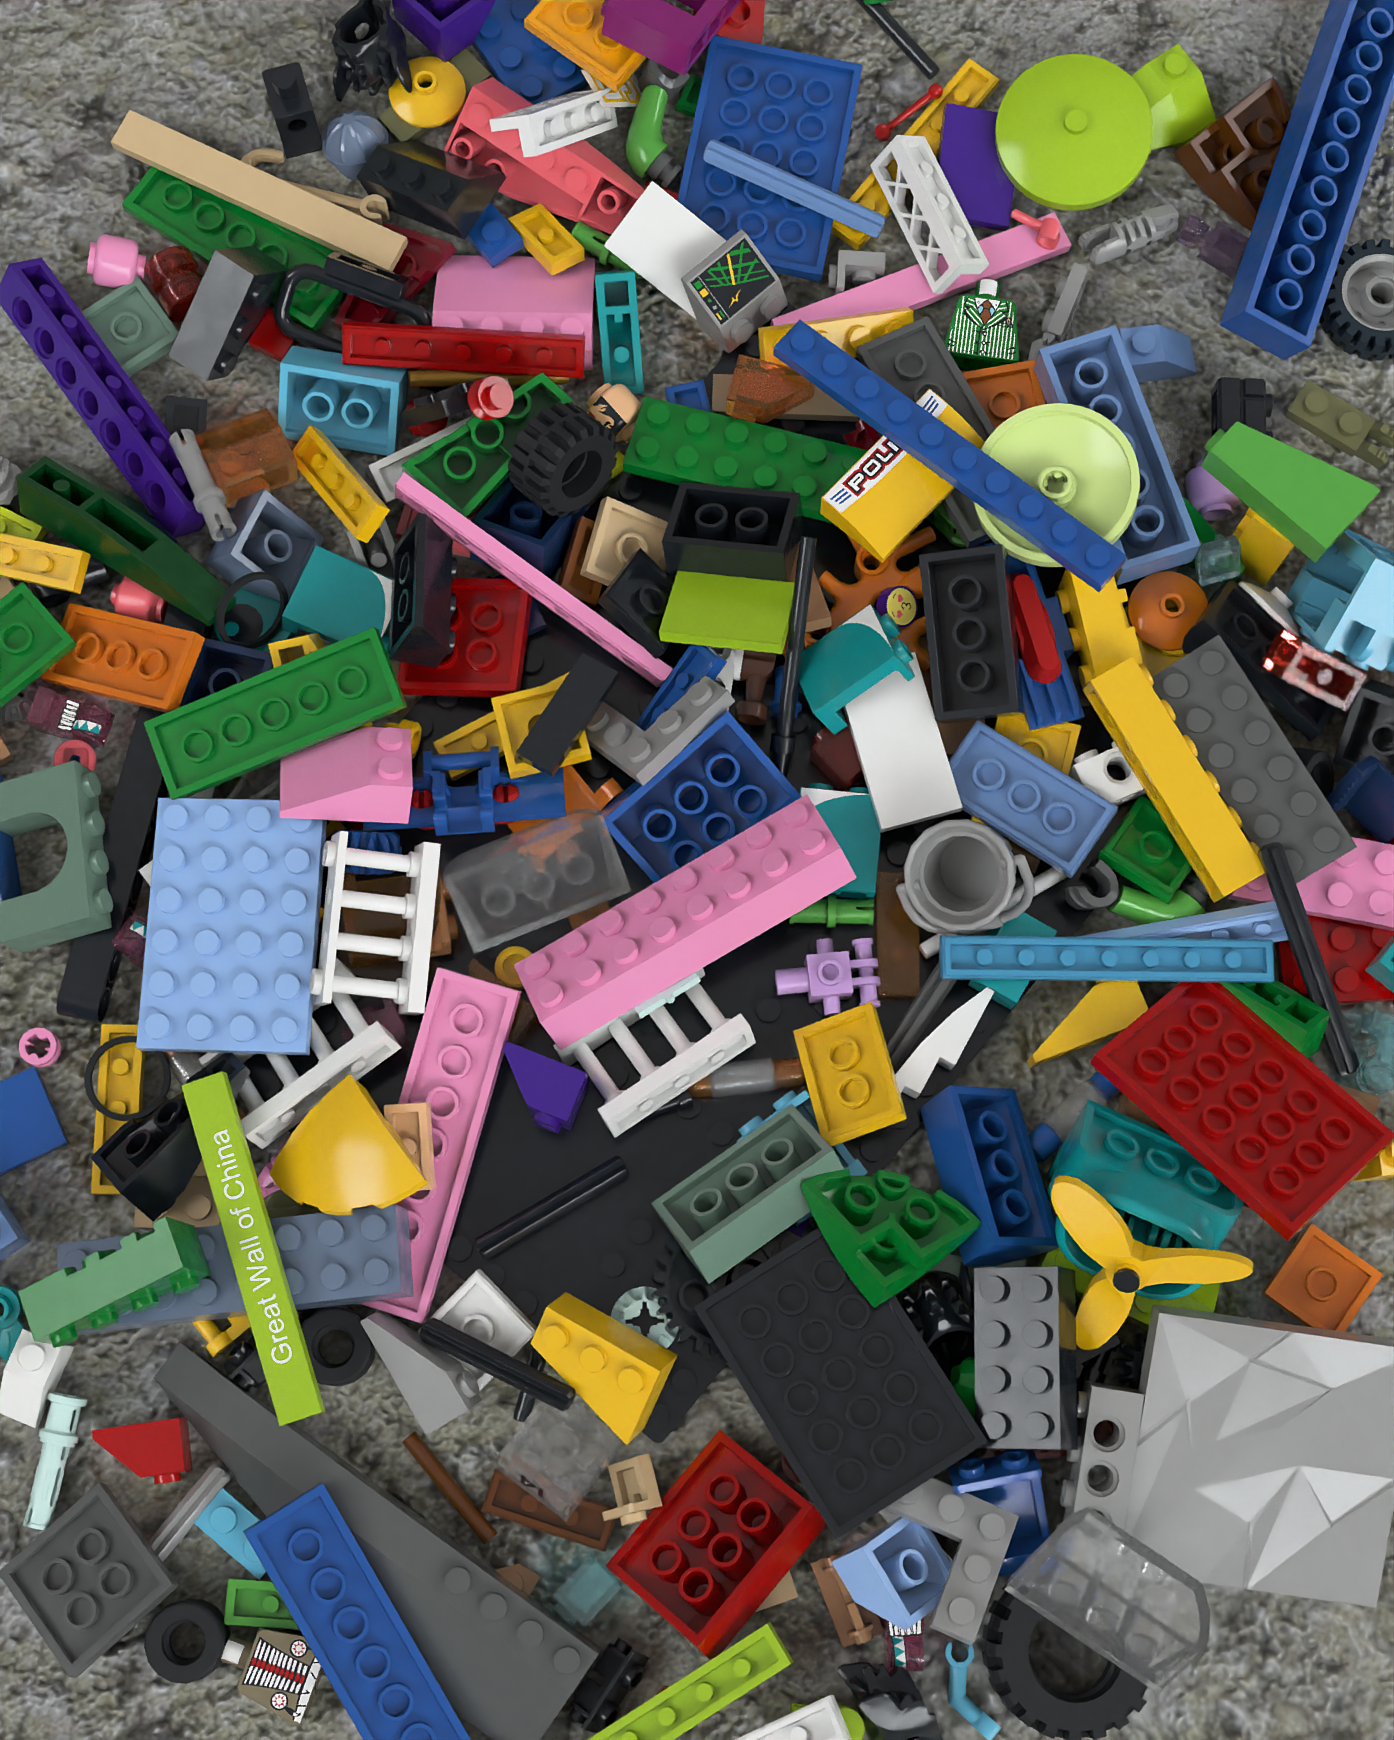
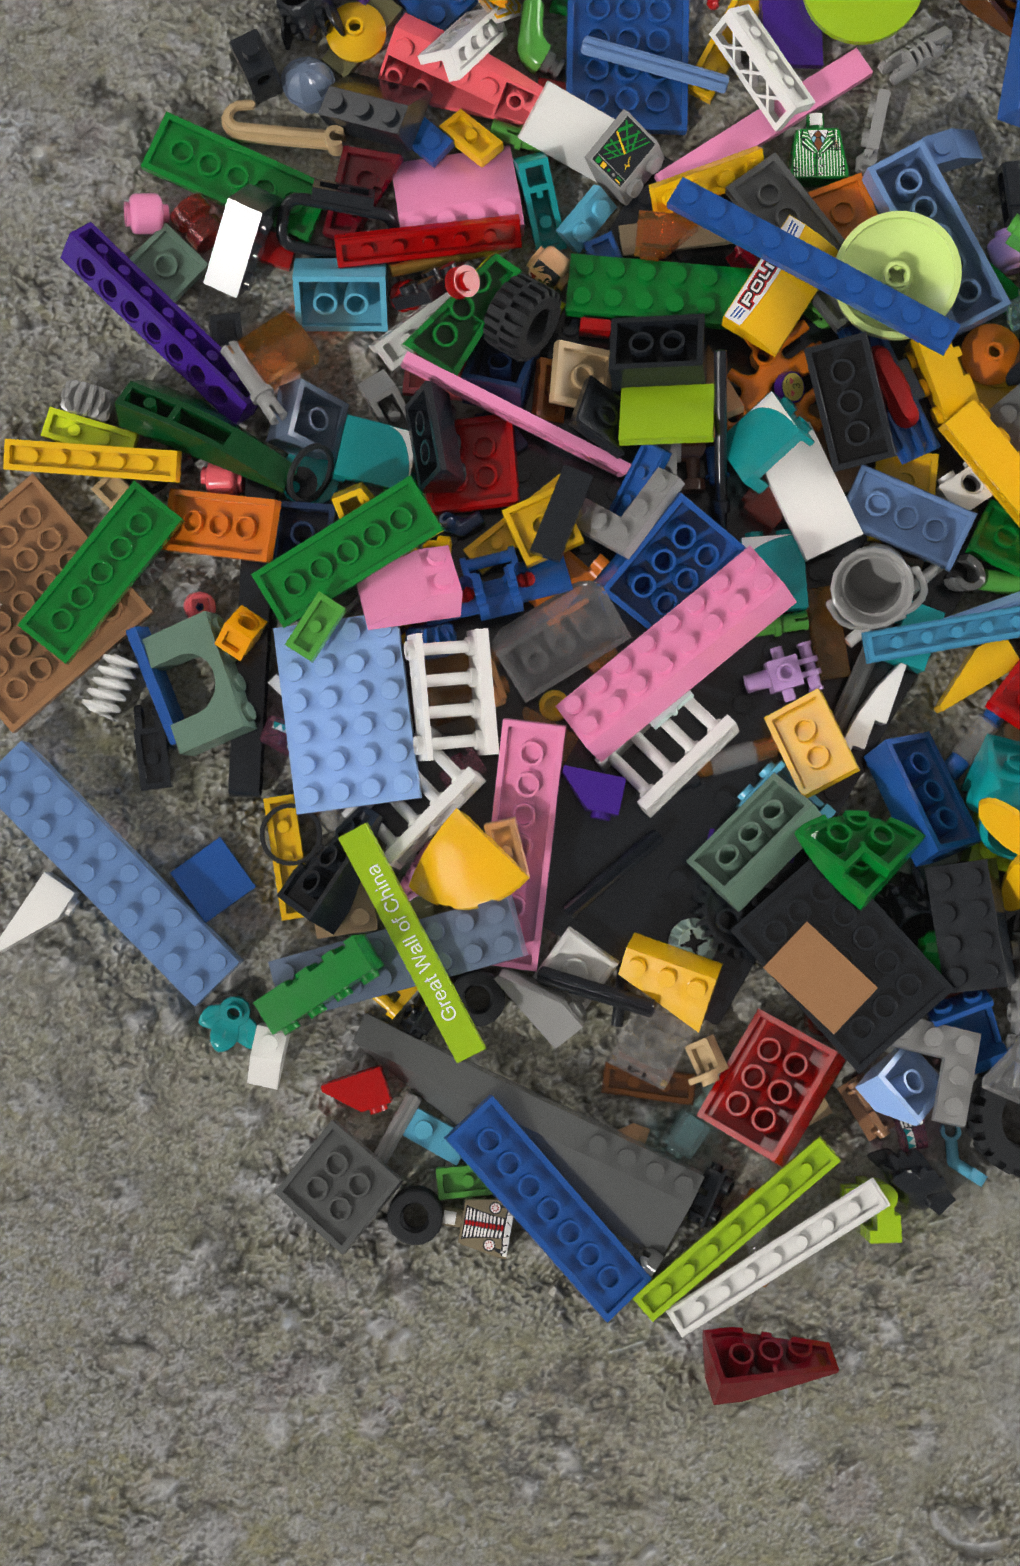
camera: 10 degrees left, 10 degrees up
bright pink bush [19,1028,62,1068] -> none
light aqua pin [23,1392,88,1530] -> none
clear pink leg [26,686,115,748] -> none
tan tile [111,110,408,272] -> none
yellow plate [288,425,390,543] -> none
reddish brown bar [402,1431,497,1545] -> none
light grey bracket [828,250,886,295] -> none
coral hand [1011,208,1061,250] -> none
clear purple plate [1176,215,1249,277] -> none
none -> light orange brick [214,605,267,661]
none -> bright green plate [285,592,347,663]
none -> dark blue arm [438,510,486,537]
none -> medium azure plate [556,184,617,254]
none -> red tile [579,317,611,339]
none -> medium nougat tile [763,921,878,1034]

